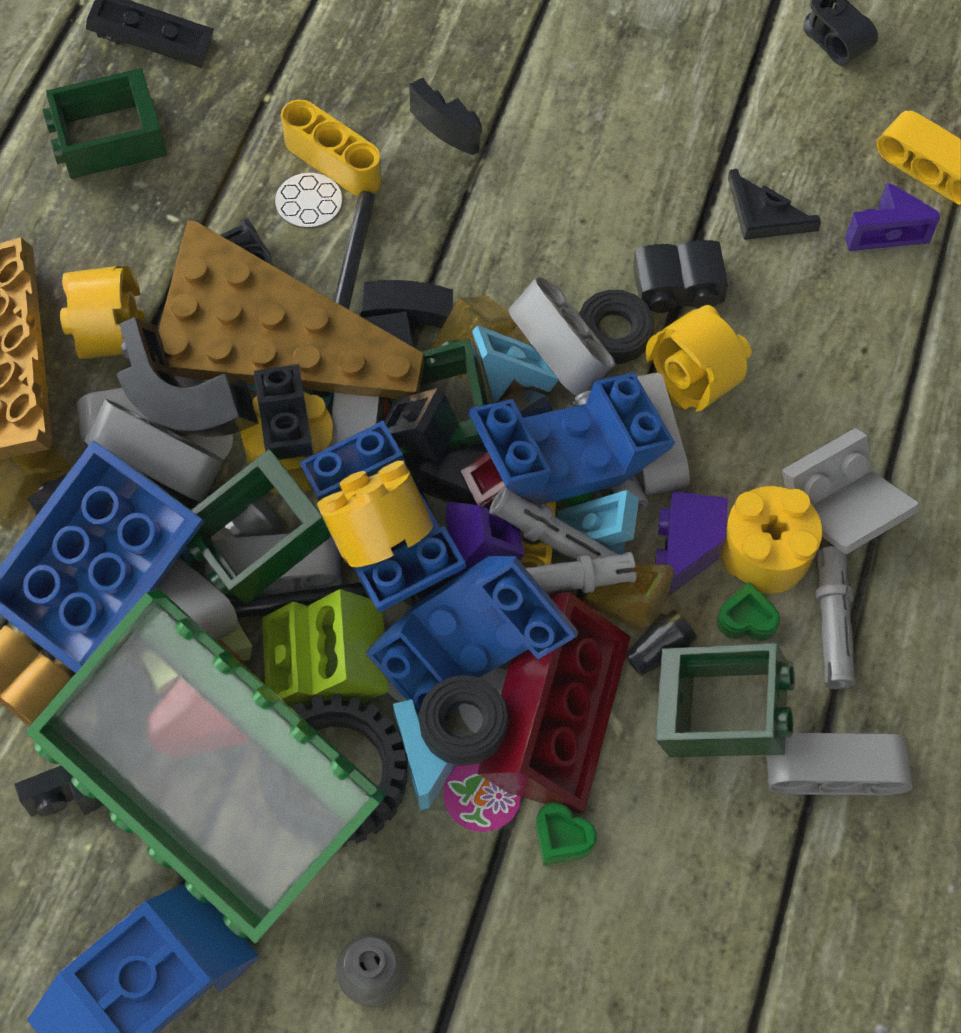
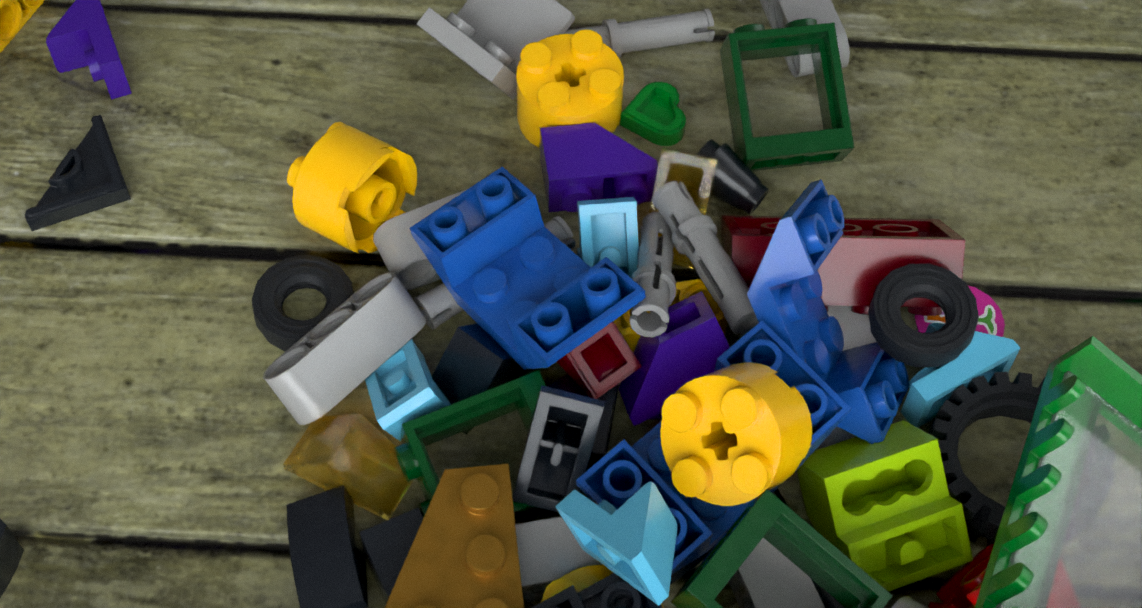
camera: 105 degrees left, 5 degrees down
green tile [535,802,597,866] -> none
black brick [633,240,728,313] -> none
none -> medium azure slope [555,481,677,606]

